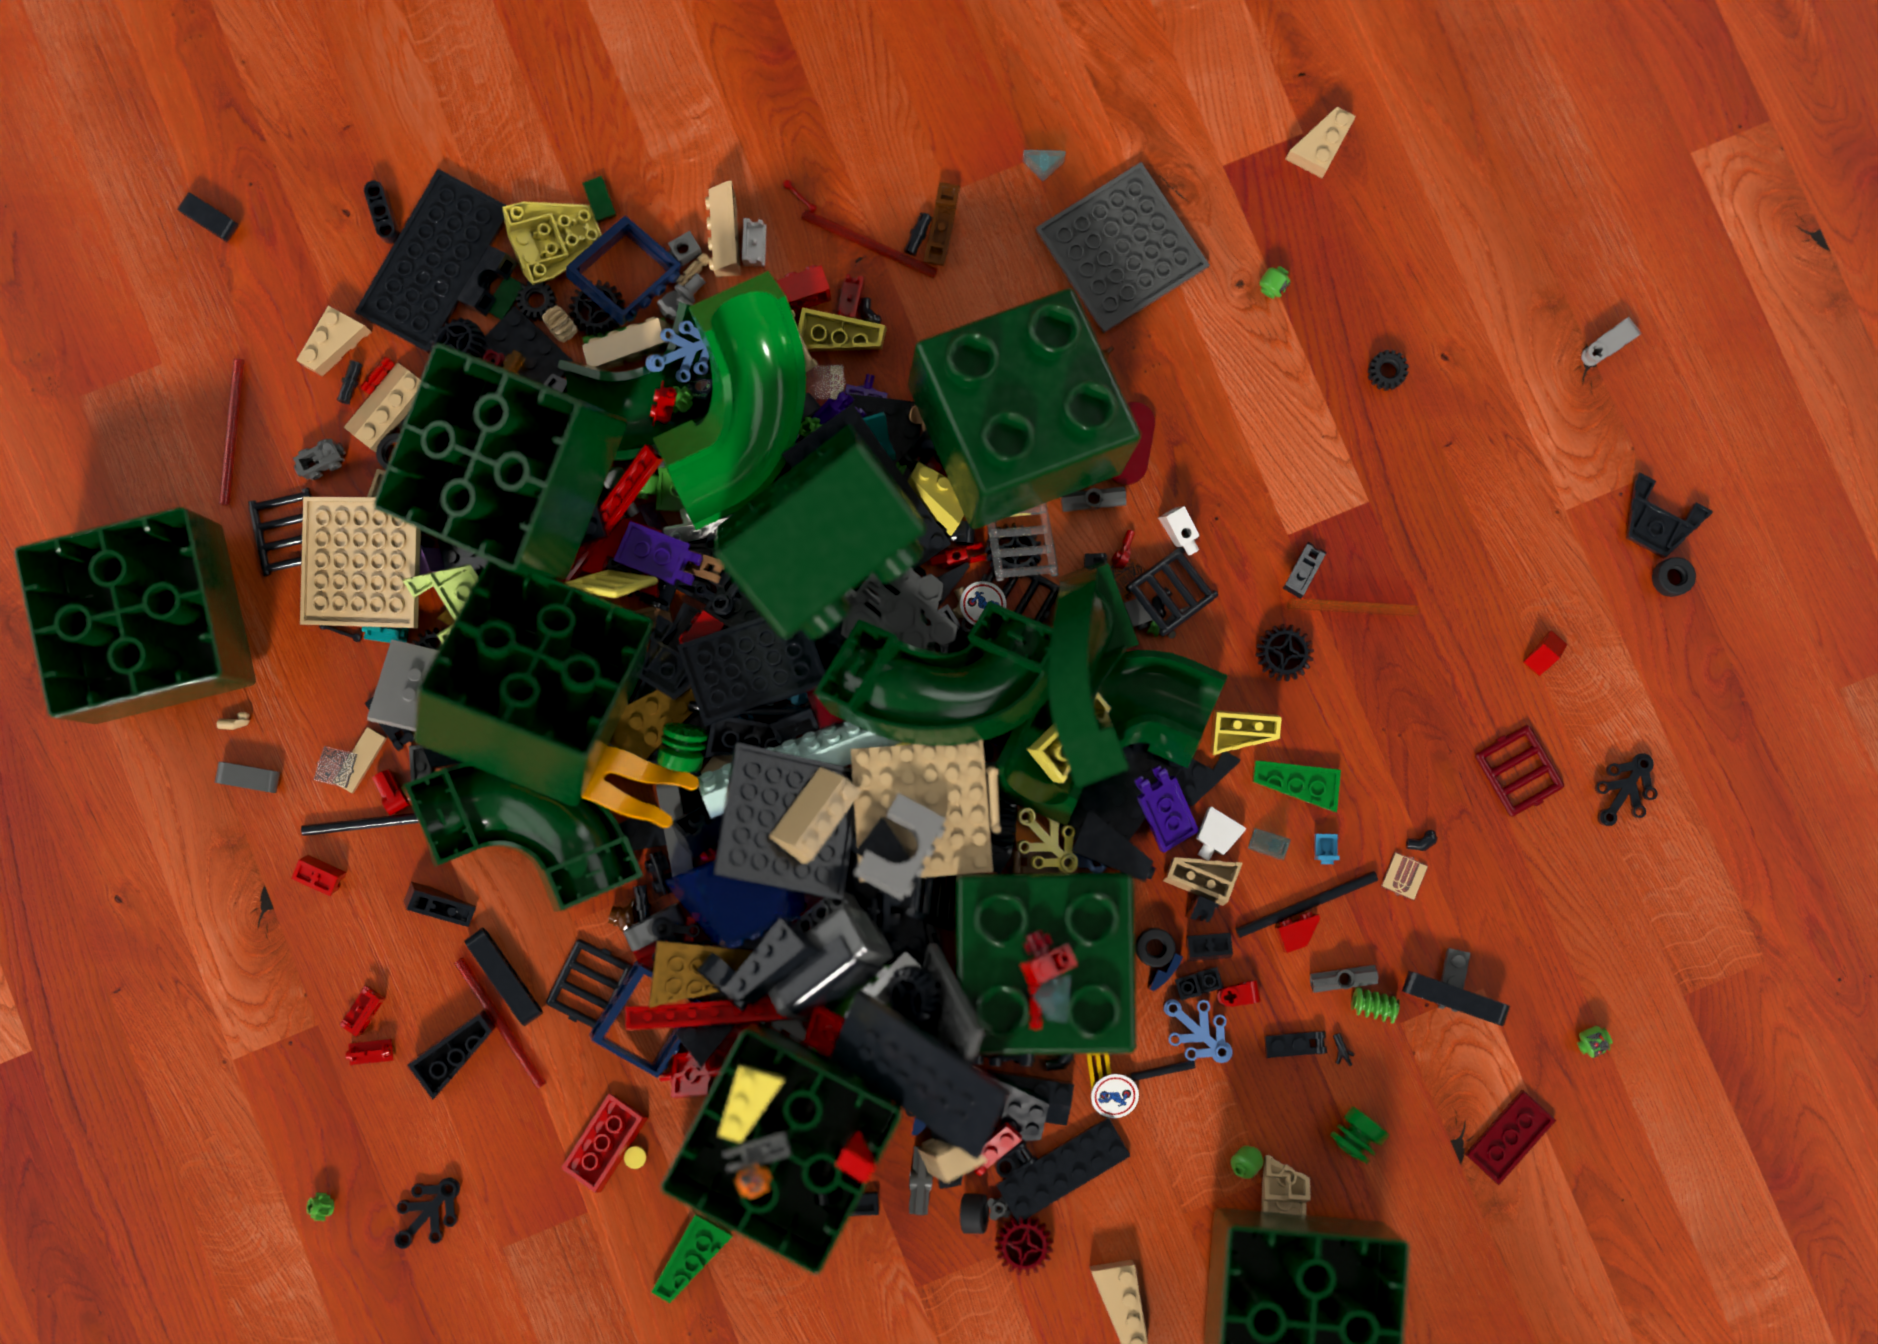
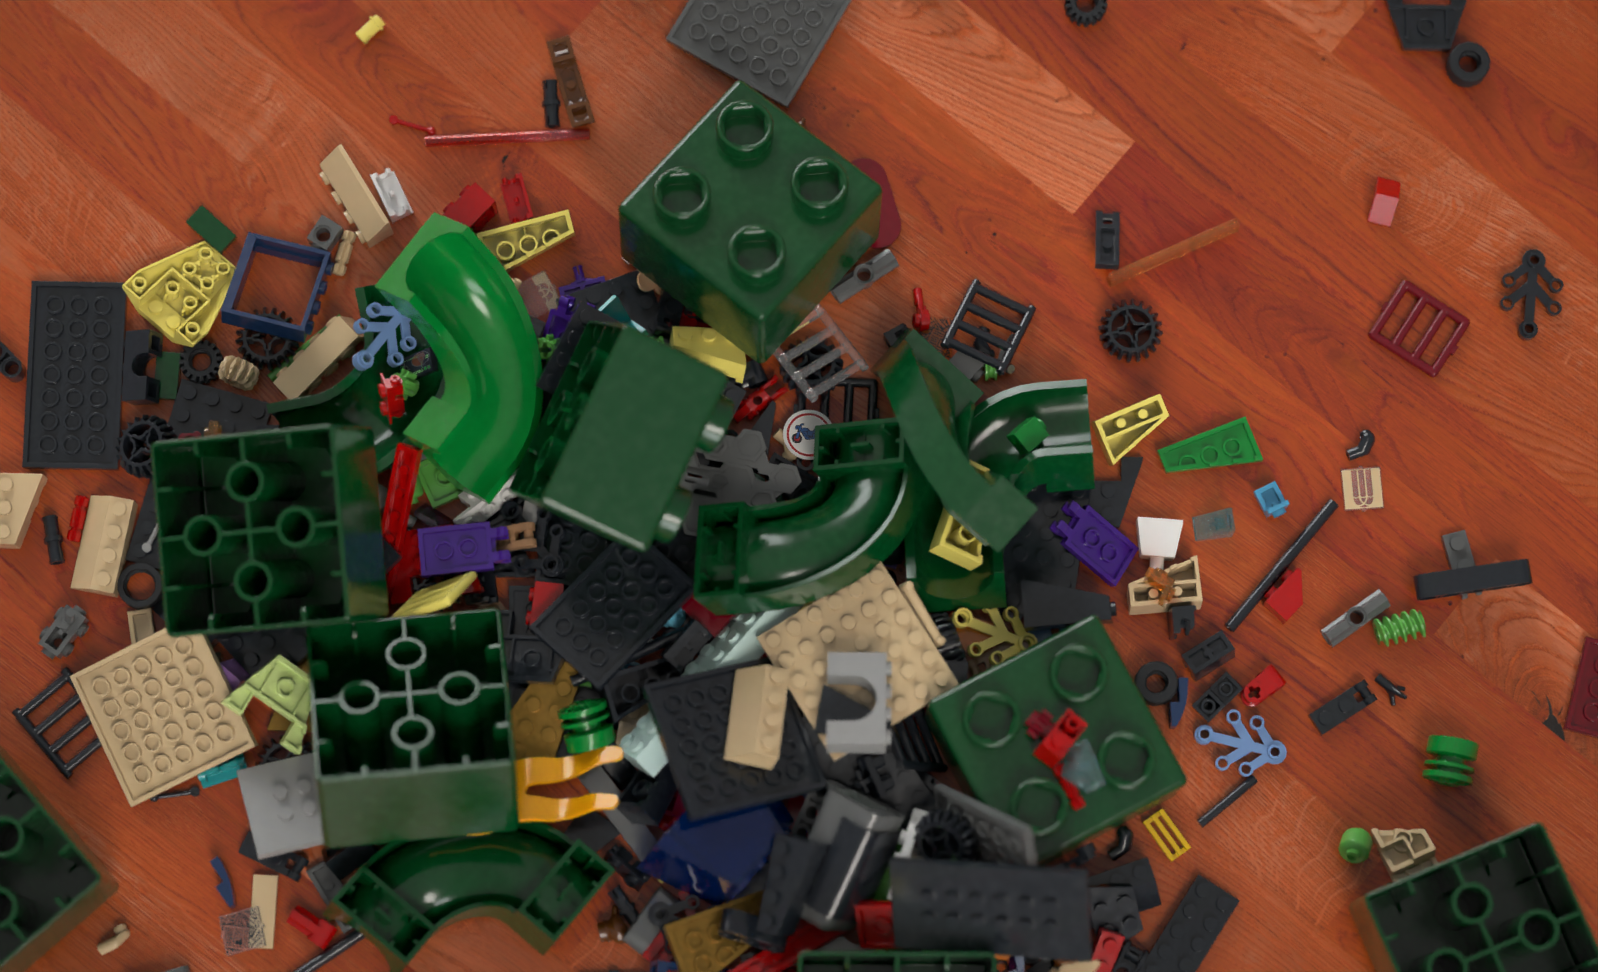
camera: 30 degrees left, 5 degrees down
light grey piece [657,273,706,321] -> none
black arm [860,297,881,324] -> none
white sticker [1091,1074,1139,1118] -> none
white torso [1158,506,1200,556] -> none
none -> dark blue slope [210,856,236,909]
none -> light yellow pin [355,14,385,44]
none -> green brick [1006,416,1049,455]
none -> clear orange bracket [1143,567,1176,607]

